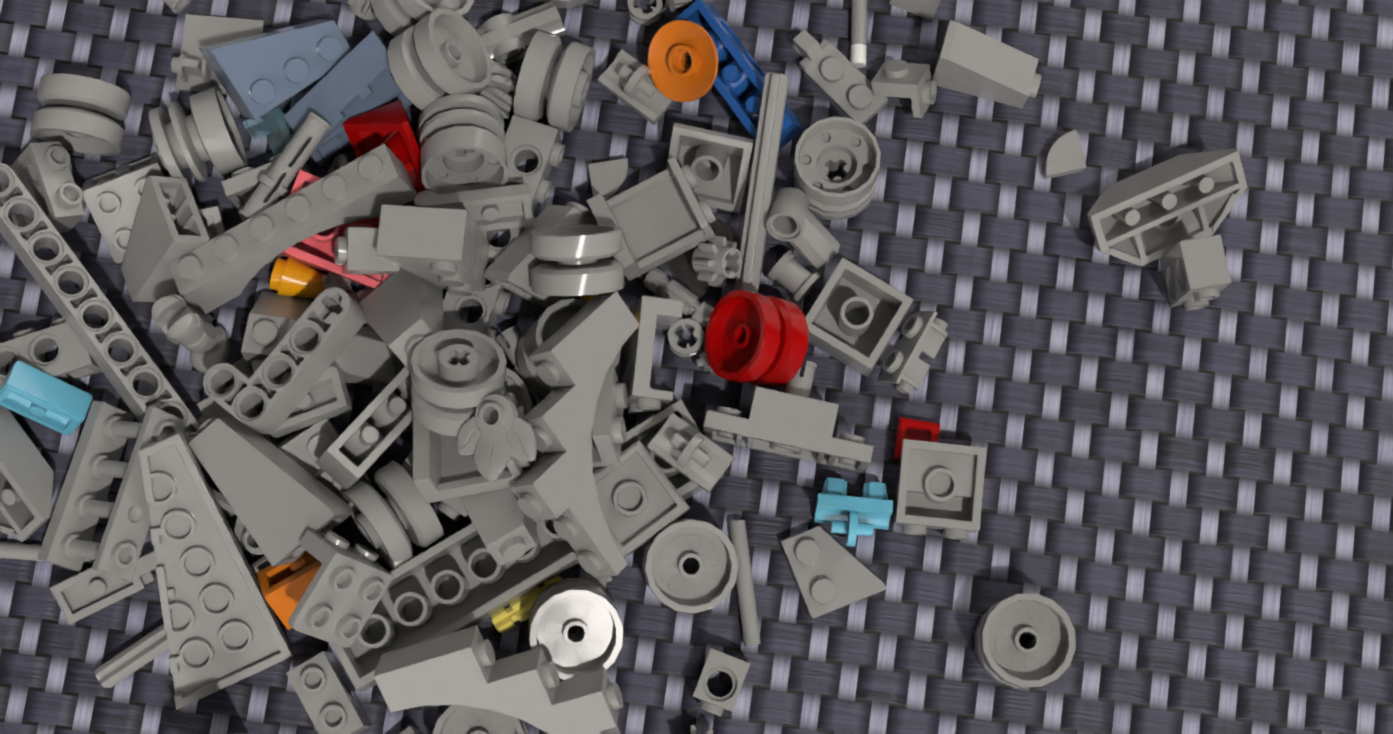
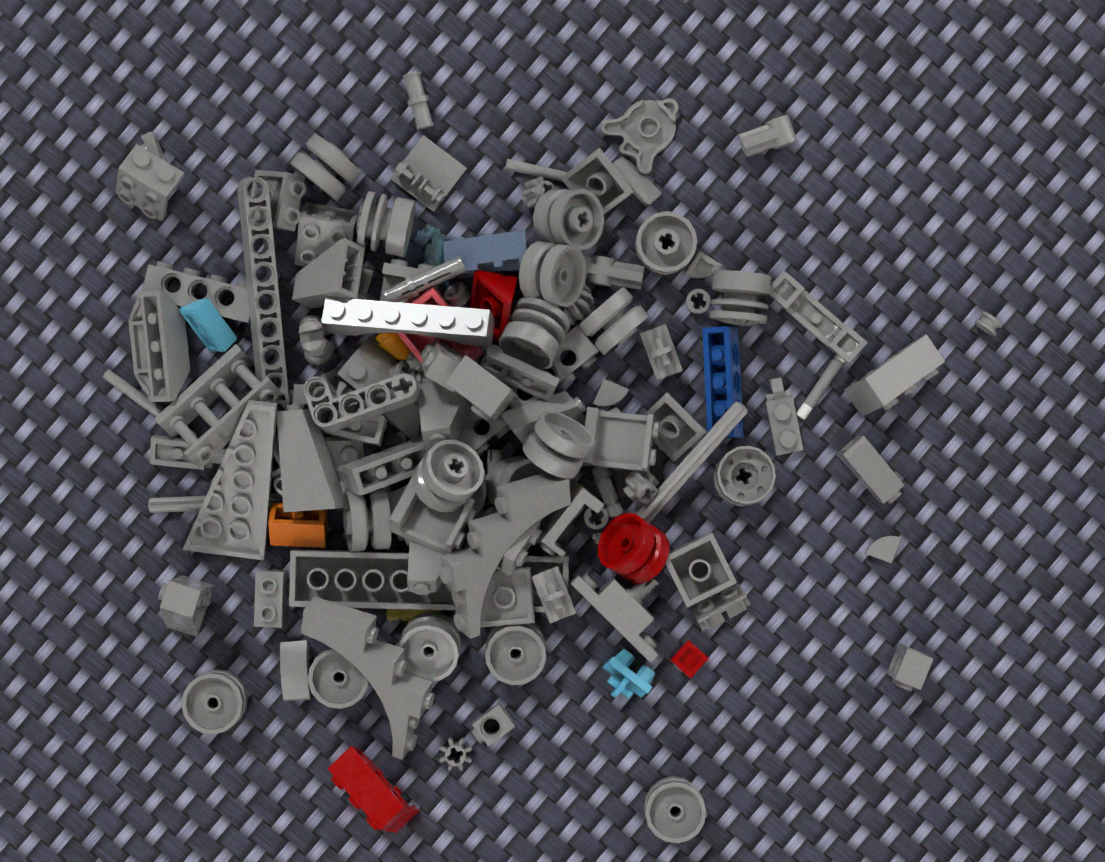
camera: 30 degrees right, 10 degrees up
sand blue wedge [199,19,352,120] -> none
light grey bracket [288,529,394,648] -> none
light grey plate [457,394,537,482] -> none
orange dish [648,20,718,102] -> none
light grey bar [729,520,761,646] -> none
light grey piece [766,187,840,269] -> none
light grey bush [767,250,821,304] -> none
light grey wing [780,526,886,620] -> none
light grey bracket [871,60,937,118] -> none
light grey plate [893,439,987,540] -> none
light grey wedge [1087,149,1248,266] -> none

